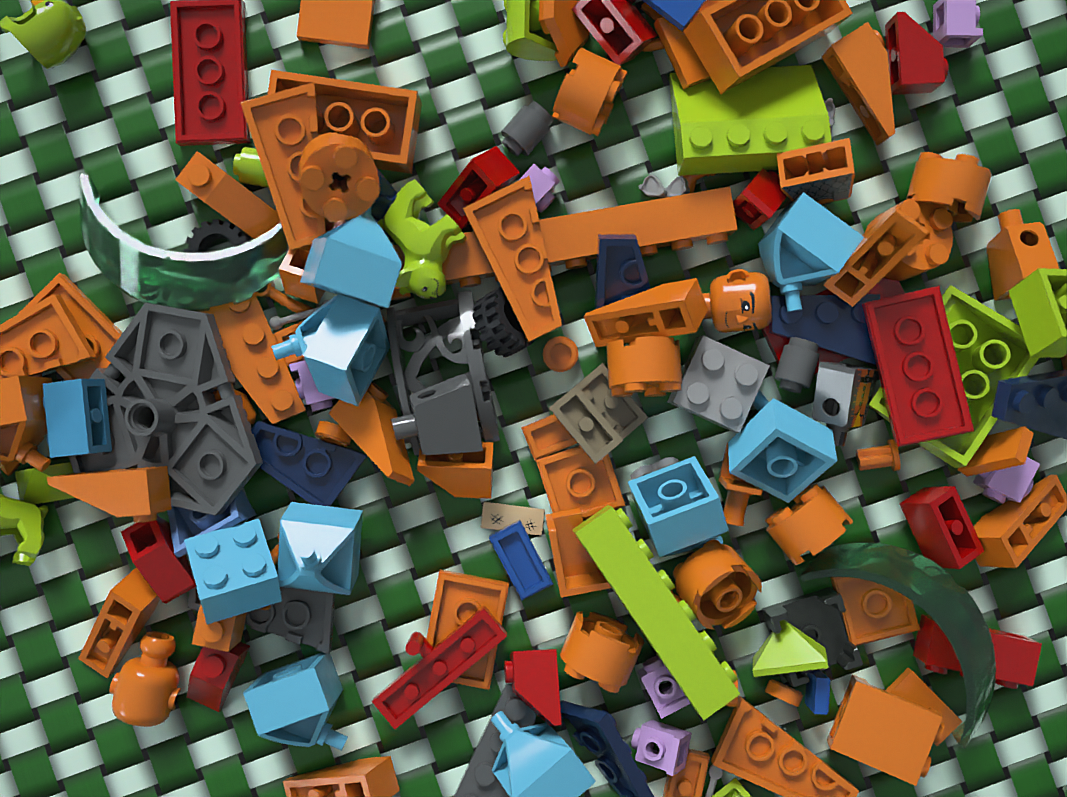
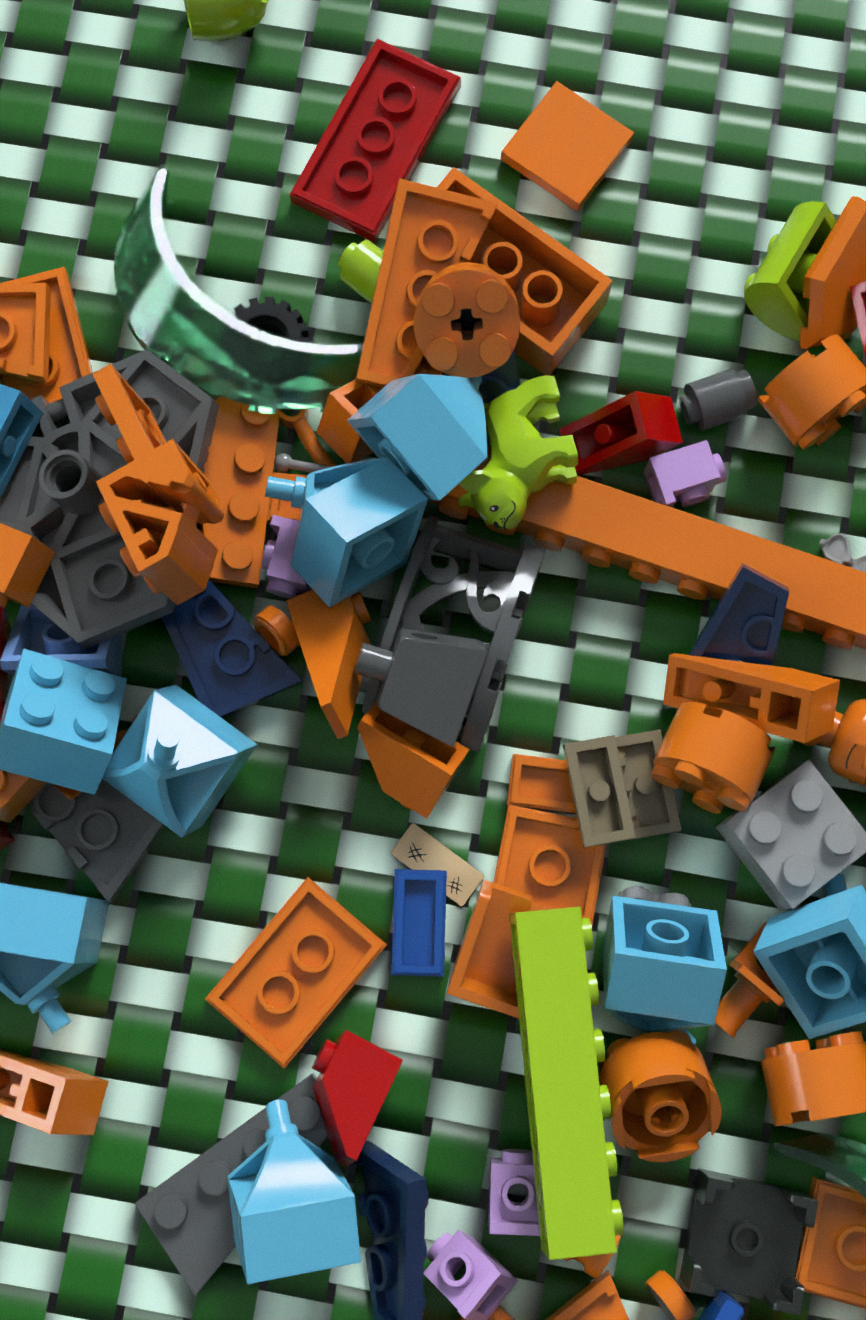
camera: 25 degrees right, 10 degrees down
orange slope [175,151,285,253] -> none
red plate [372,605,507,729] -> none
orange wing [463,175,562,342] -> none
black tyre [472,287,536,357] -> none
orange tile [543,336,578,372] -> none
orange brick [560,611,644,693] -> none
lime slope [752,620,829,677] -> none
none -> orange piece [92,364,225,606]

